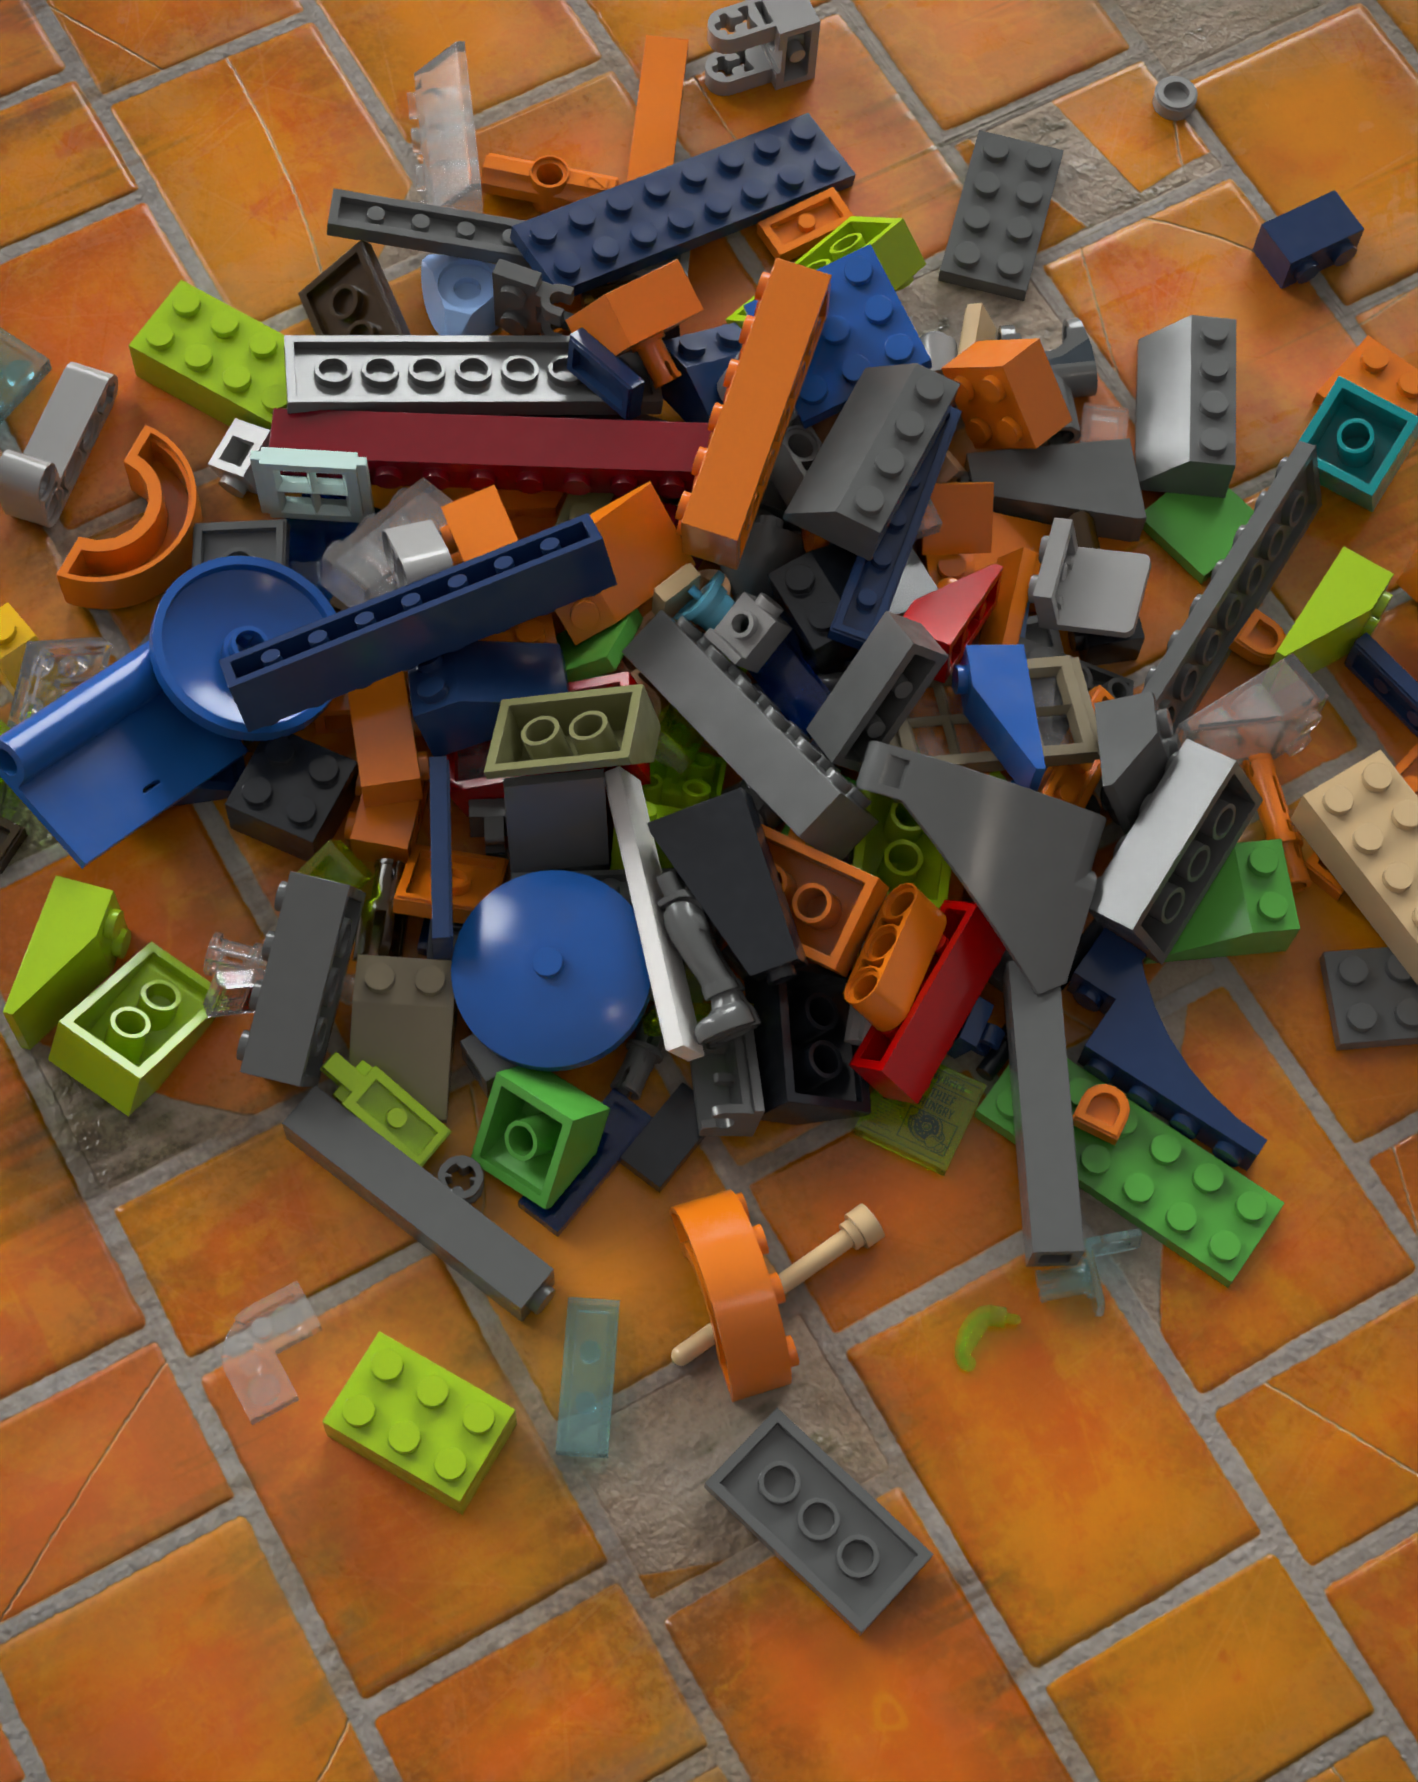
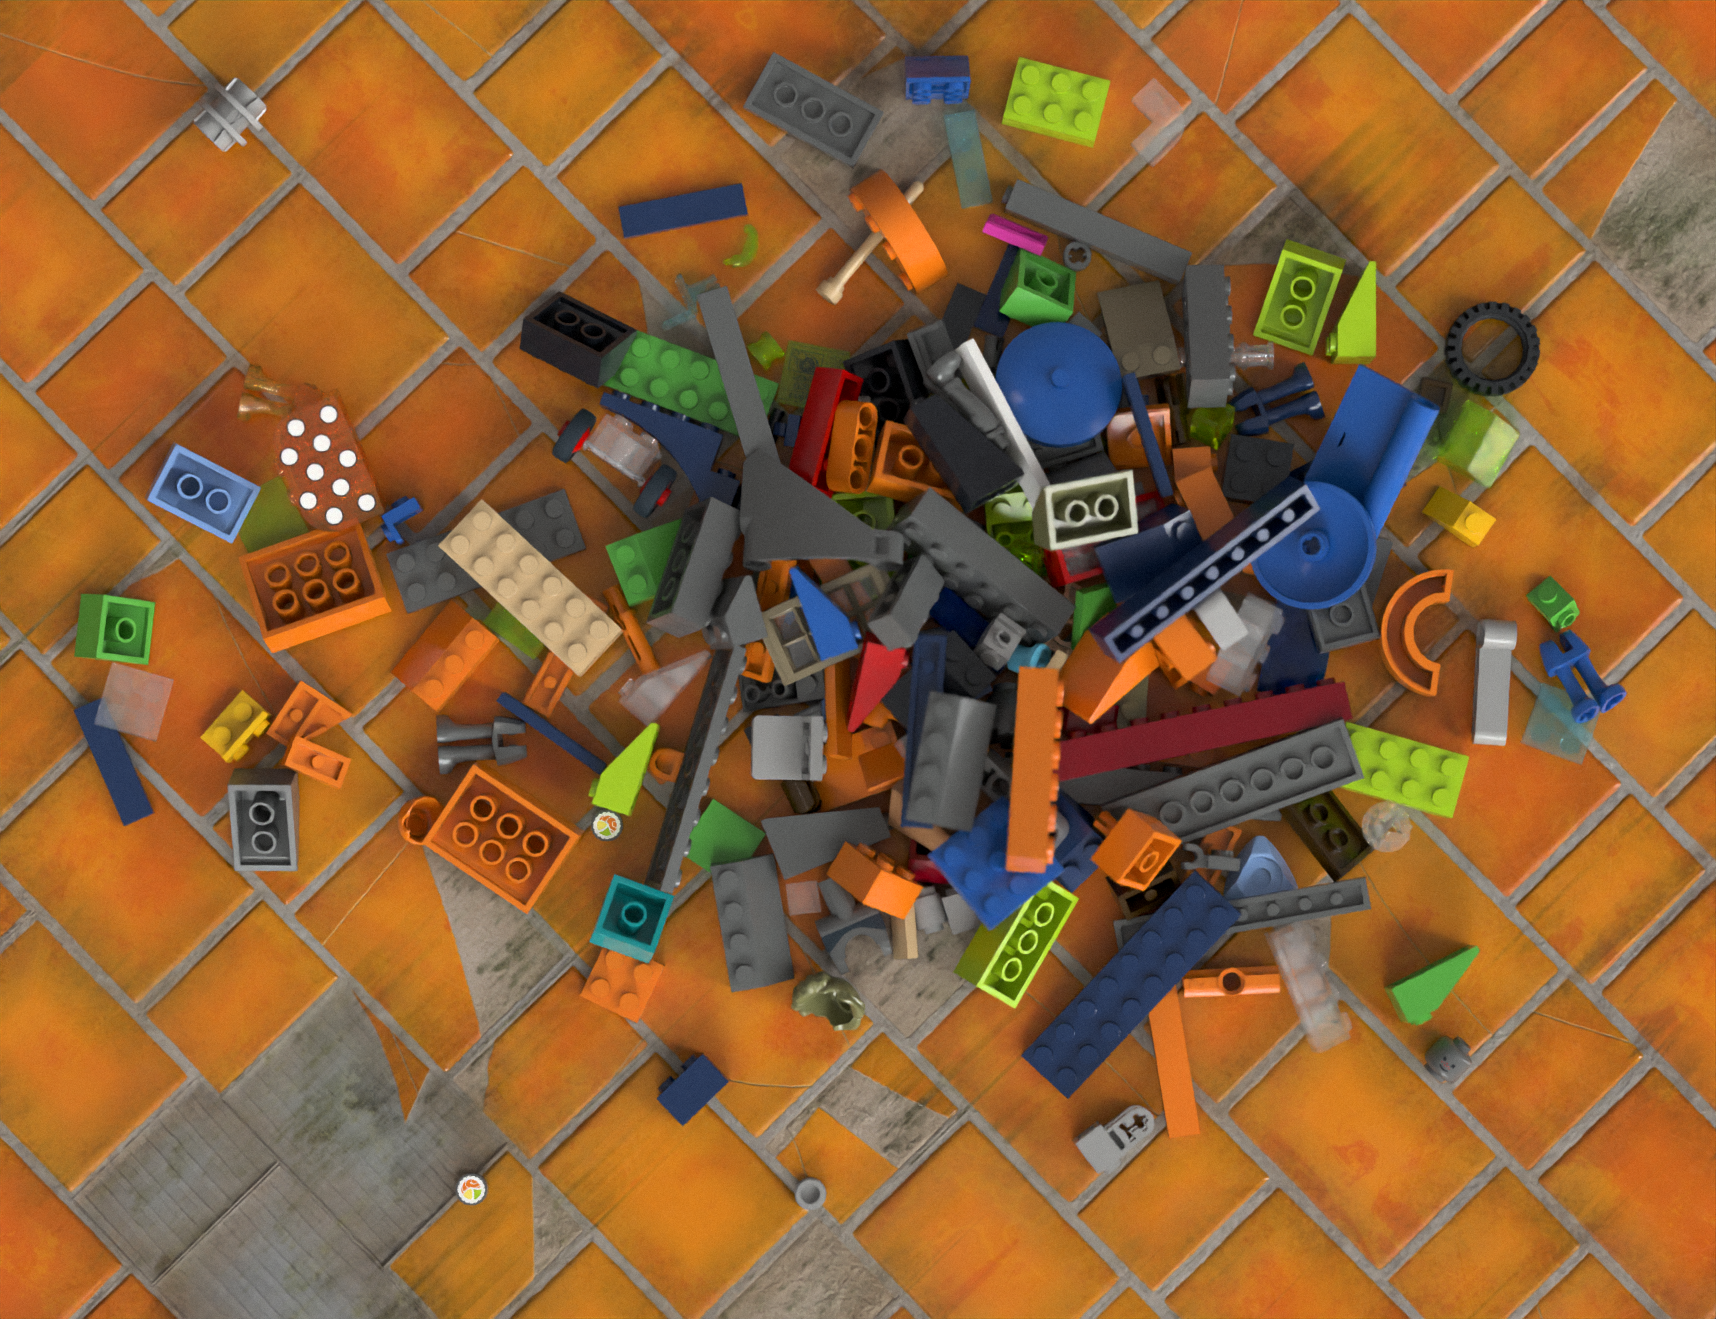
camera: 170 degrees right, 20 degrees up
clear plate [6,637,113,731] -> none
clear tile [203,968,264,1018] -> none
light grey brick [208,418,271,498] -> none
light aqua piece [250,447,375,523] -> none
lime hinge [320,1052,452,1167] -> none
dark blue tile [567,327,645,420] -> none
orange plate [757,187,854,261] -> none
dark grey plate [938,130,1064,301] -> none
orange tile [1073,1084,1130,1146] -> none
none -> black slope [520,291,637,389]
none -> brick [552,408,678,518]
none -> dark blue tile [618,183,748,239]
none -> clear neon green wheel [746,330,785,371]
none -> olive hair [791,971,865,1031]
none -> blue slope [905,55,971,105]
none -> dark pink tile [982,213,1048,256]
none -> dark blue piece [1226,362,1325,437]
none -> clear gear [1362,801,1413,852]
none -> bright green slope [1384,945,1480,1026]
none -> dark grey head [1424,1036,1472,1083]

